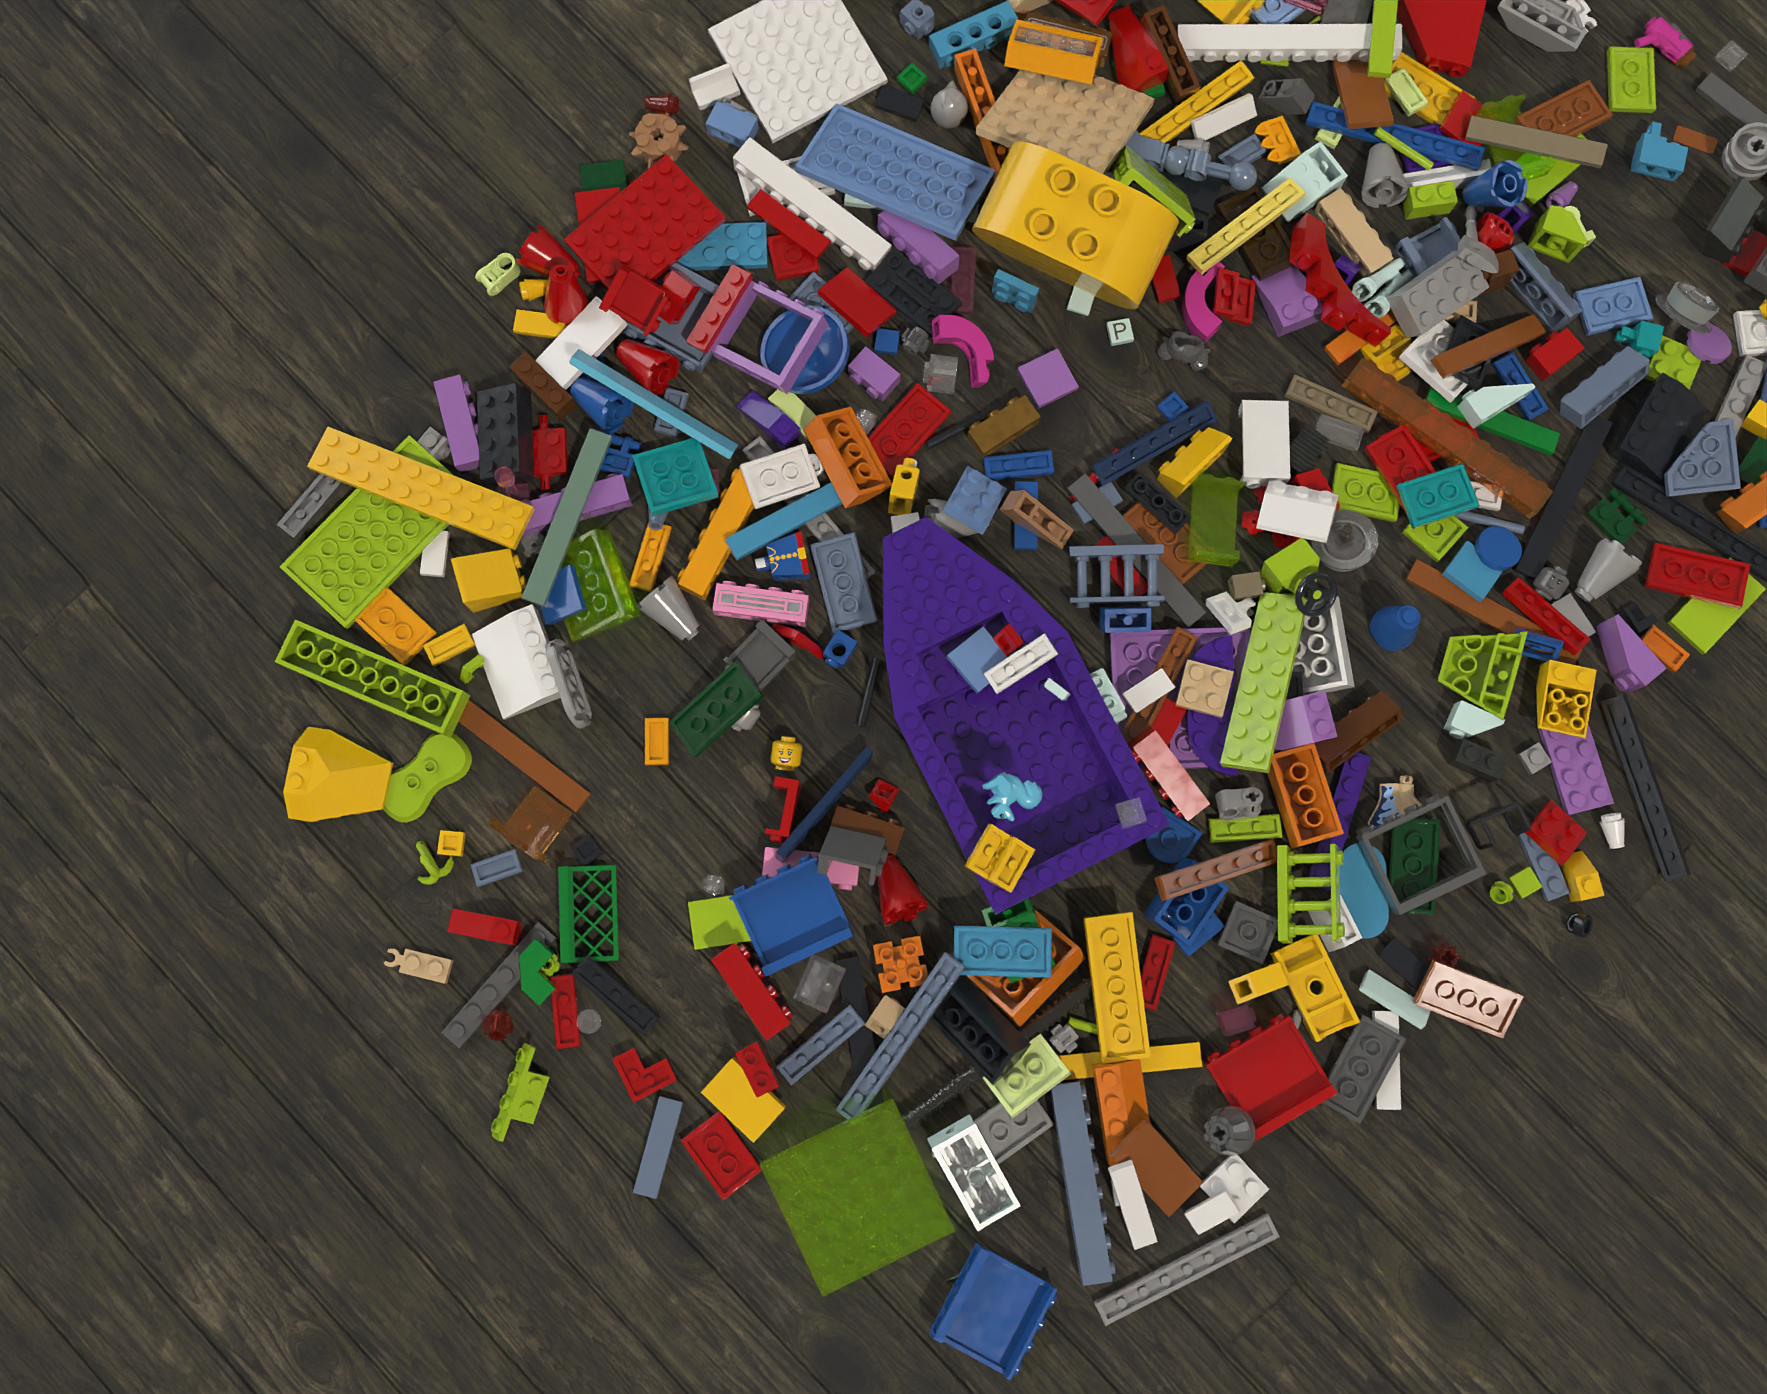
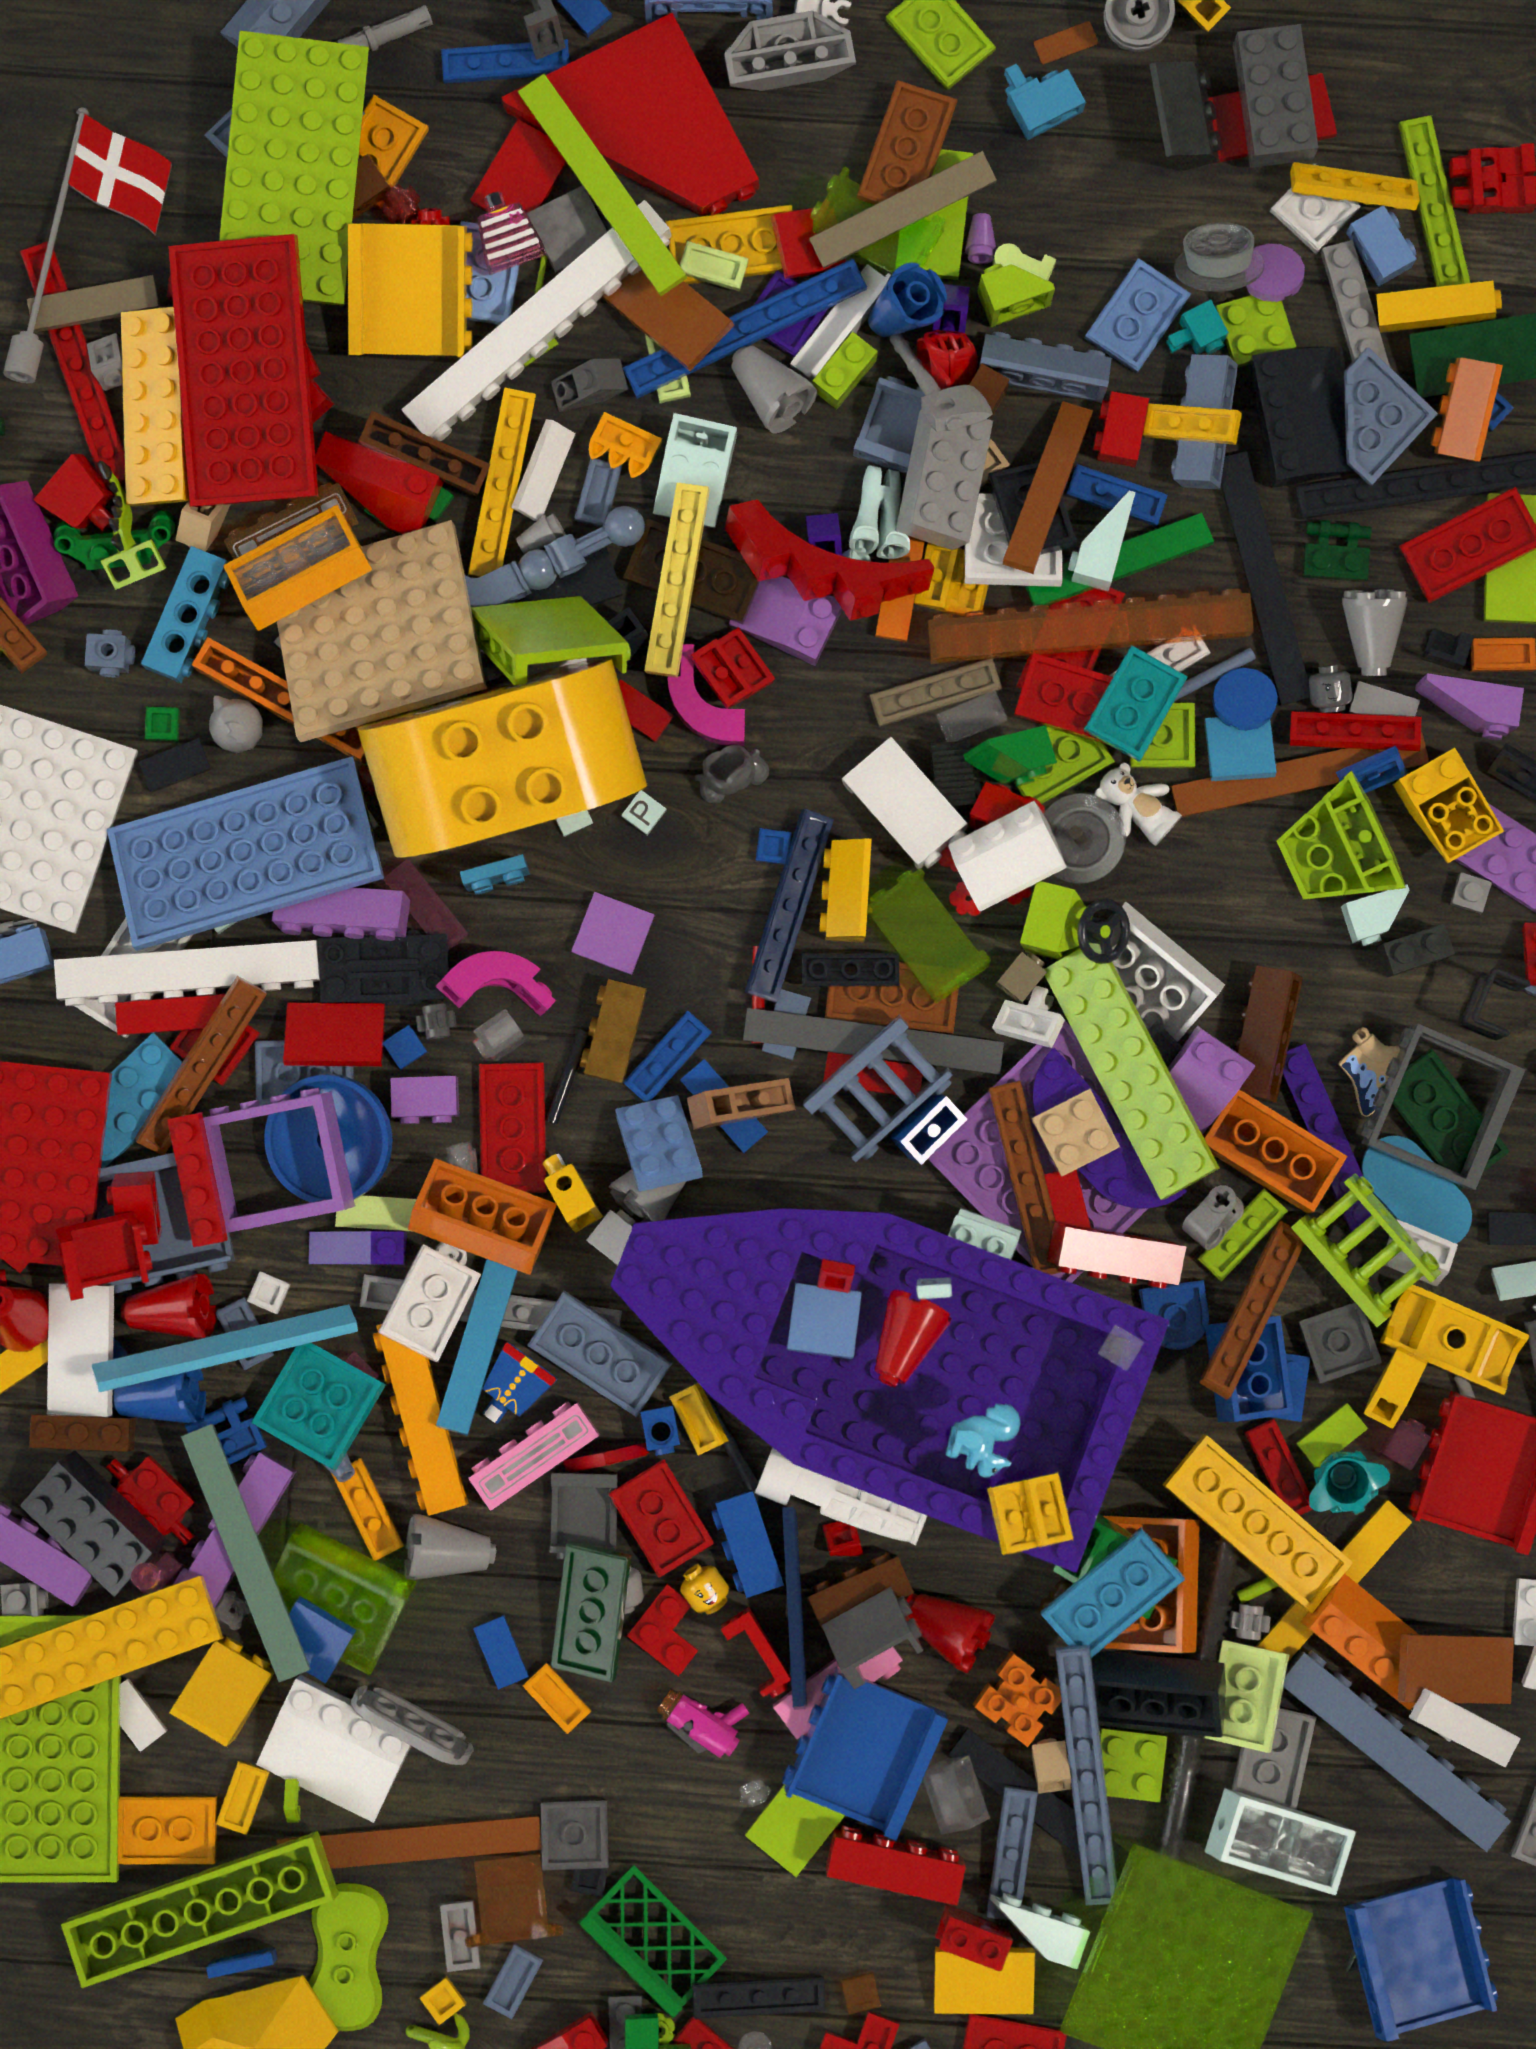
camera: 45 degrees left, 5 degrees up
white tile [984,634,1058,694] -> none
white tile [1122,668,1175,714] -> none
dark grey piece [1203,1105,1255,1156] -> none
tan brick [1314,188,1394,278] -> none
blue cone [1370,605,1420,651] -> none
lime bar [1374,127,1434,171] -> none
none -> dark orange tile [134,976,267,1155]
none -> blue tile [206,1947,278,1979]
none -> white tile [247,1271,291,1314]
none -> light grey plate [440,1899,481,1972]
none -> blue tile [473,1615,529,1690]
none -> flat silver tile [541,1800,609,1870]
none -> red tile [608,1459,714,1578]
none -> red plate [627,1583,699,1677]
none -> dark pink piece [656,1689,749,1758]
none -> yellow tile [669,1383,729,1456]
none -> blue brick [711,1490,784,1598]
none -> white piece [755,1448,927,1545]
none -> clear orange tile [841,1972,881,2014]
none -> red cone [874,1290,952,1387]
none -> green slope [964,725,1057,787]
none -> light aqua slope [990,1893,1090,1969]
none -> white piece [1094,763,1182,846]
none -> lime plate [1100,1727,1167,1803]
none -> yellow tile [1143,403,1242,445]
none -> lime tile [1295,1403,1368,1469]
none -> teal piece [1309,1451,1390,1515]

